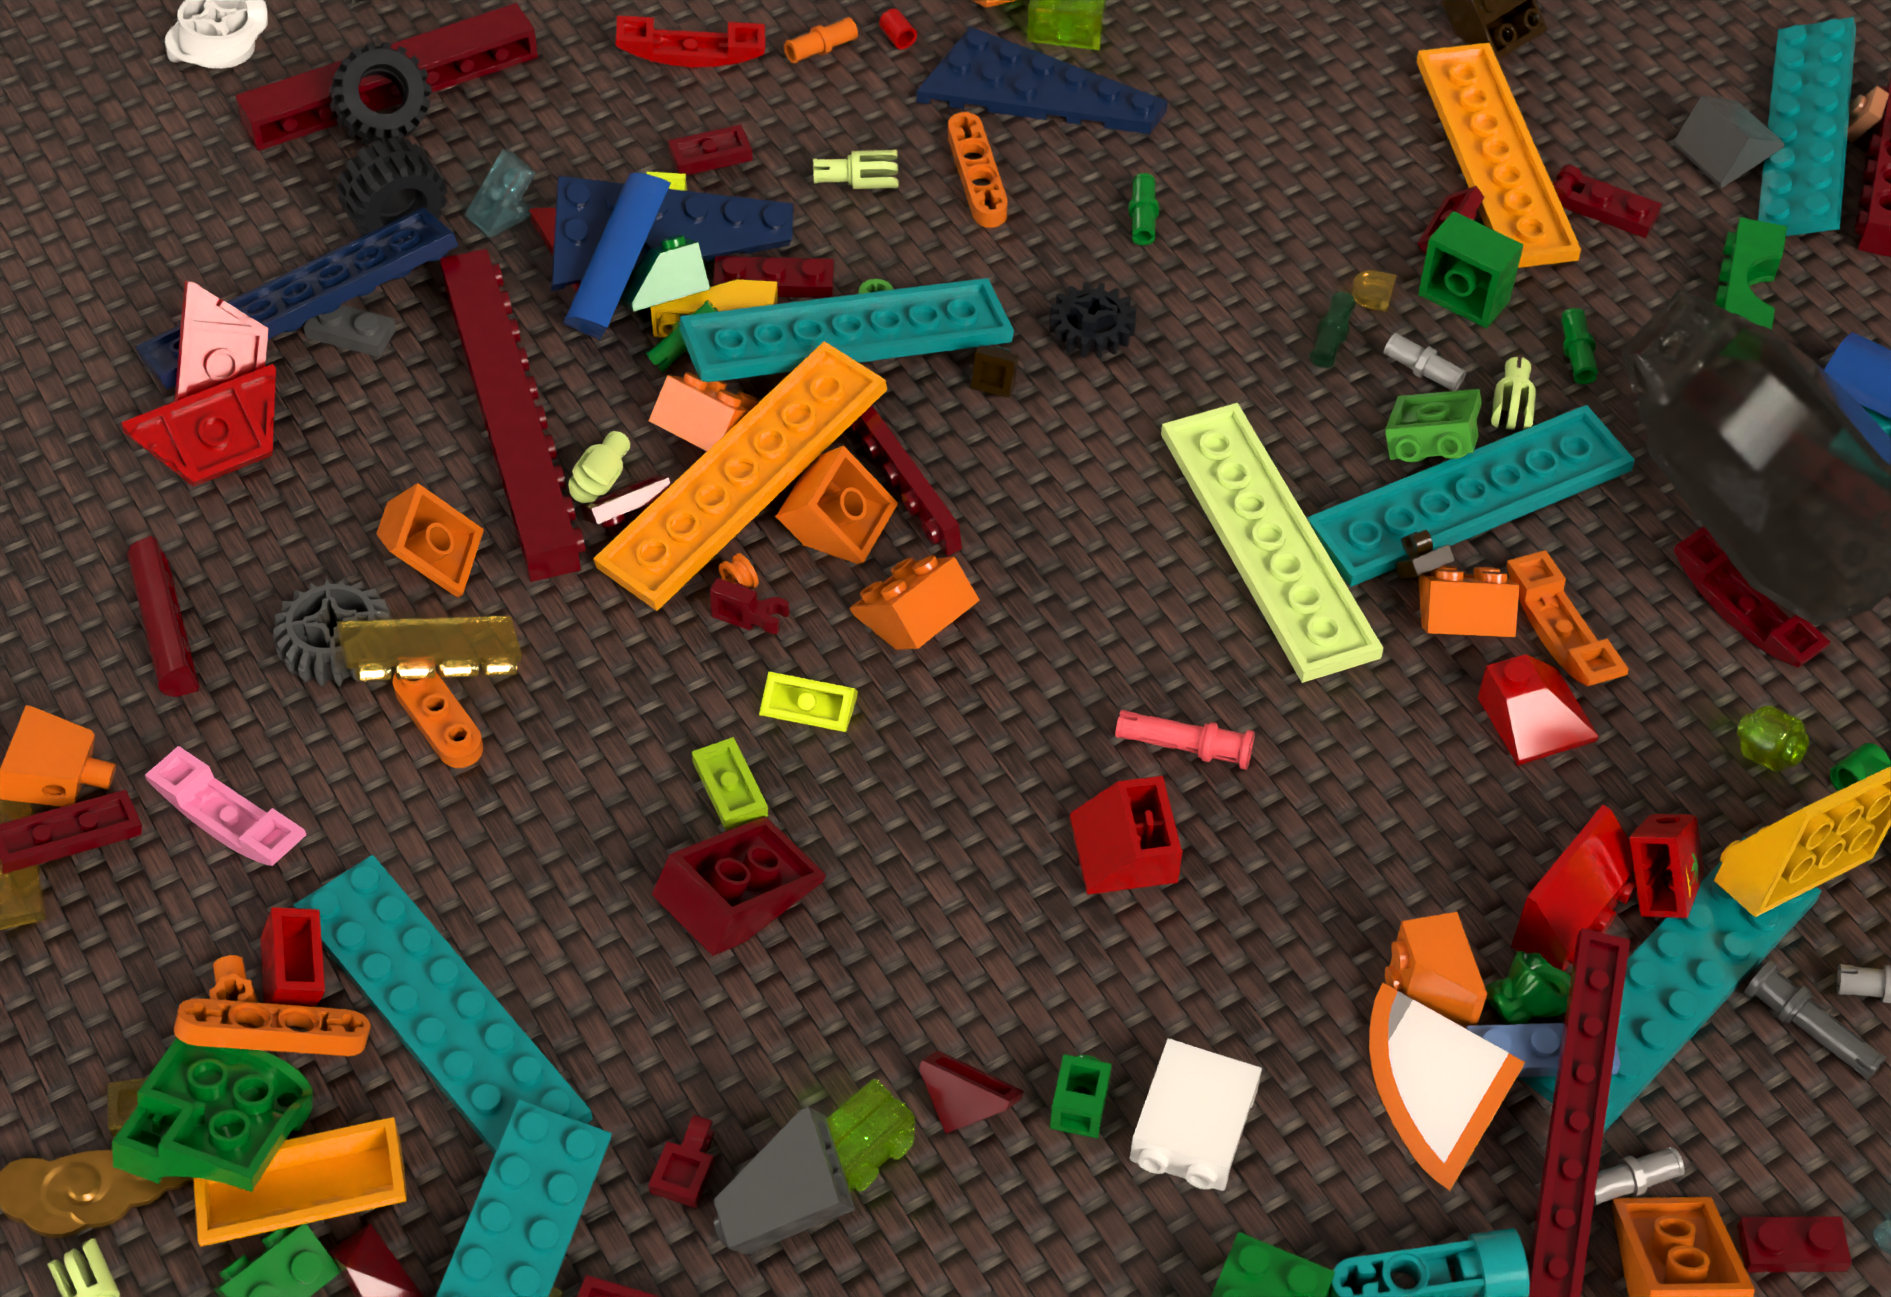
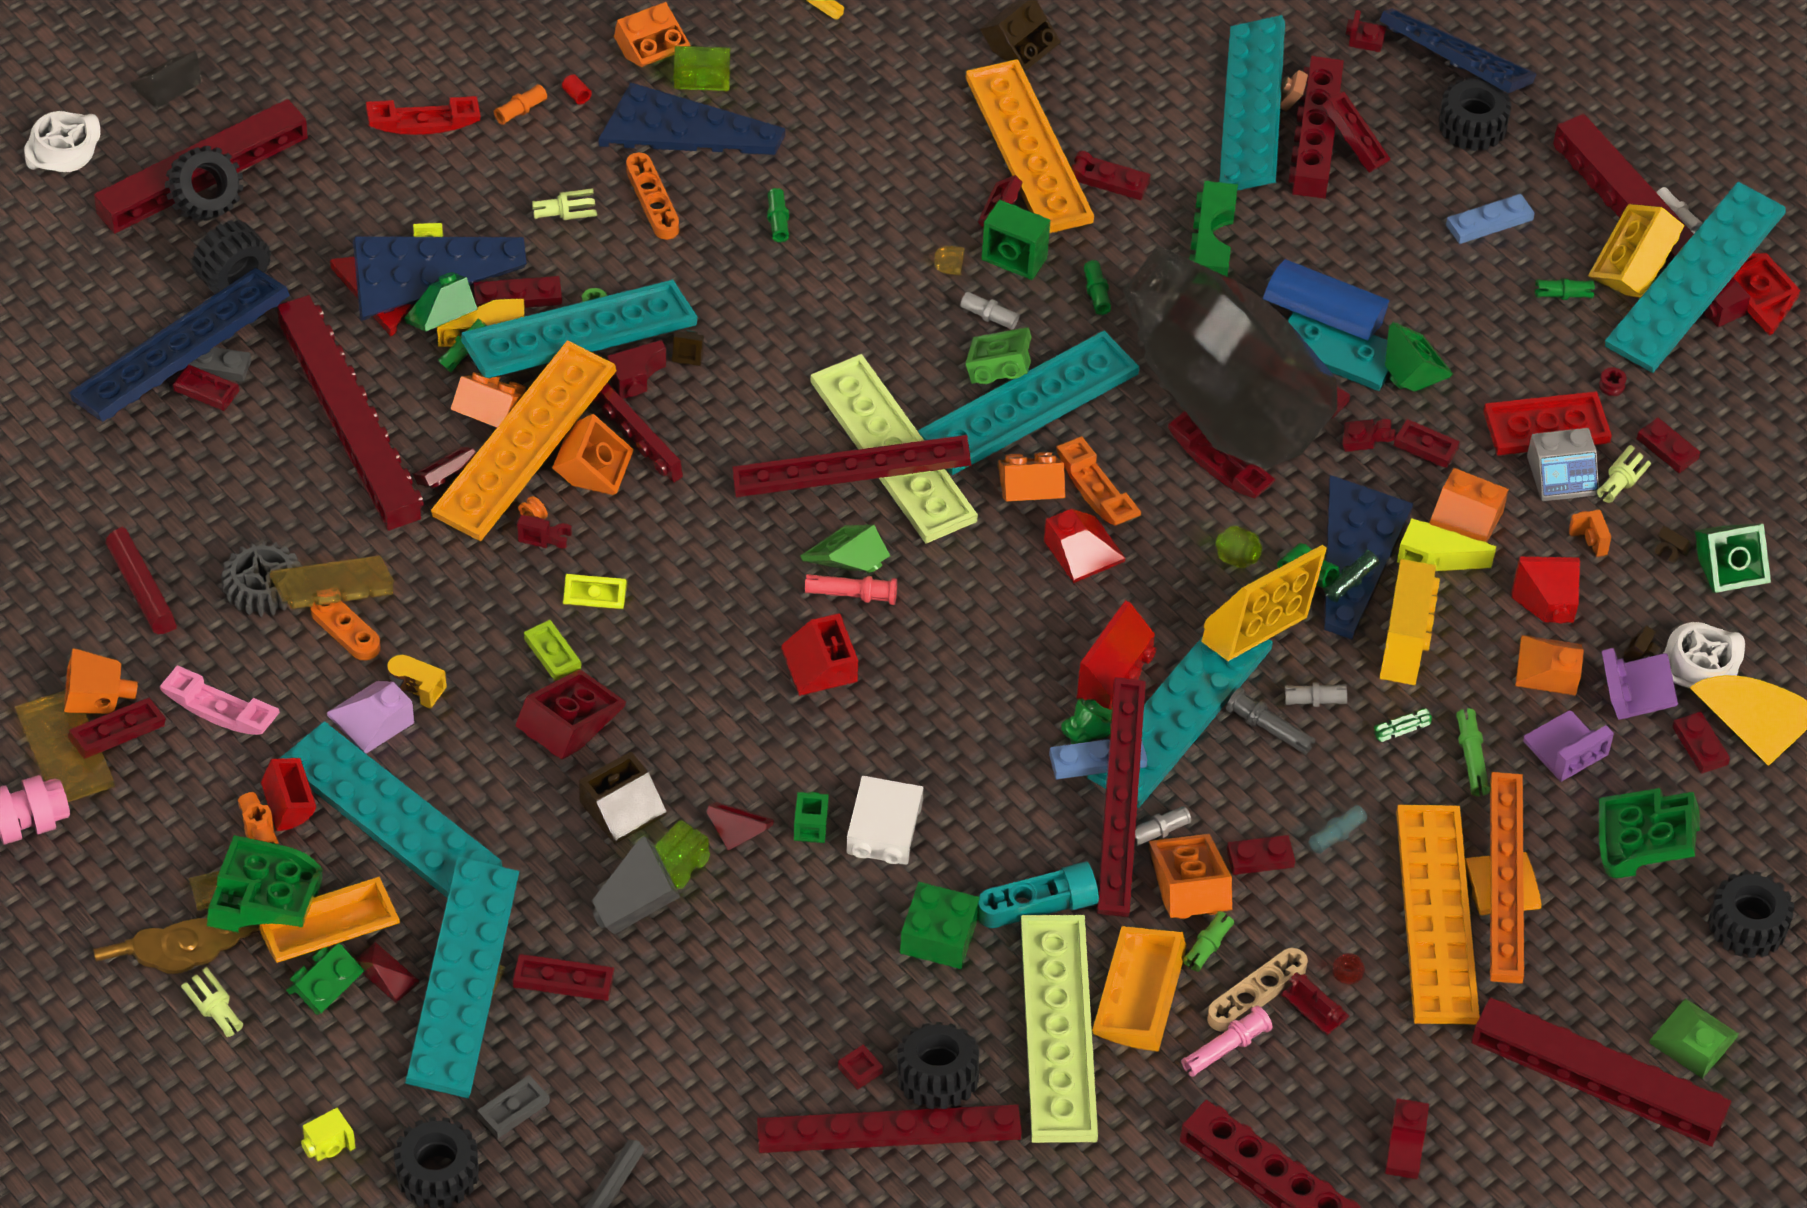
camera: 10 degrees left, 0 degrees up
red wing [121,364,276,487] -> none
orange beam [173,998,371,1056] -> none
wing [174,280,268,402] -> none
orange slope [376,483,484,598] -> none
clear light blue slope [465,150,536,237] -> none
blue brick [563,173,671,340] -> none
yellowish green arm [568,431,630,503] -> none
dark red plate [648,1115,715,1208] -> none
dark red plate [668,124,753,175] -> none
orange slope [849,555,980,650] -> none
black gear [1049,282,1136,358] -> none
clear green pin [1309,292,1357,368] -> none
sticker [1369,982,1526,1191] -> none
orange slope [1385,912,1487,1029] -> none
dark brown tile [1395,530,1455,579] -> none
yellowish green arm [1491,357,1536,430] -> none
red torso [1630,814,1704,918] -> none
dark grey slope [1674,96,1784,188] -> none
none -> dark red plate [173,364,240,411]
none -> lavender slope [327,681,414,753]
none -> yellow leg [387,655,447,709]
none -> slope [579,752,667,844]
none -> dark red arch [607,340,666,399]
none -> dark red plate [732,435,971,497]
none -> bright green slope [800,525,890,573]

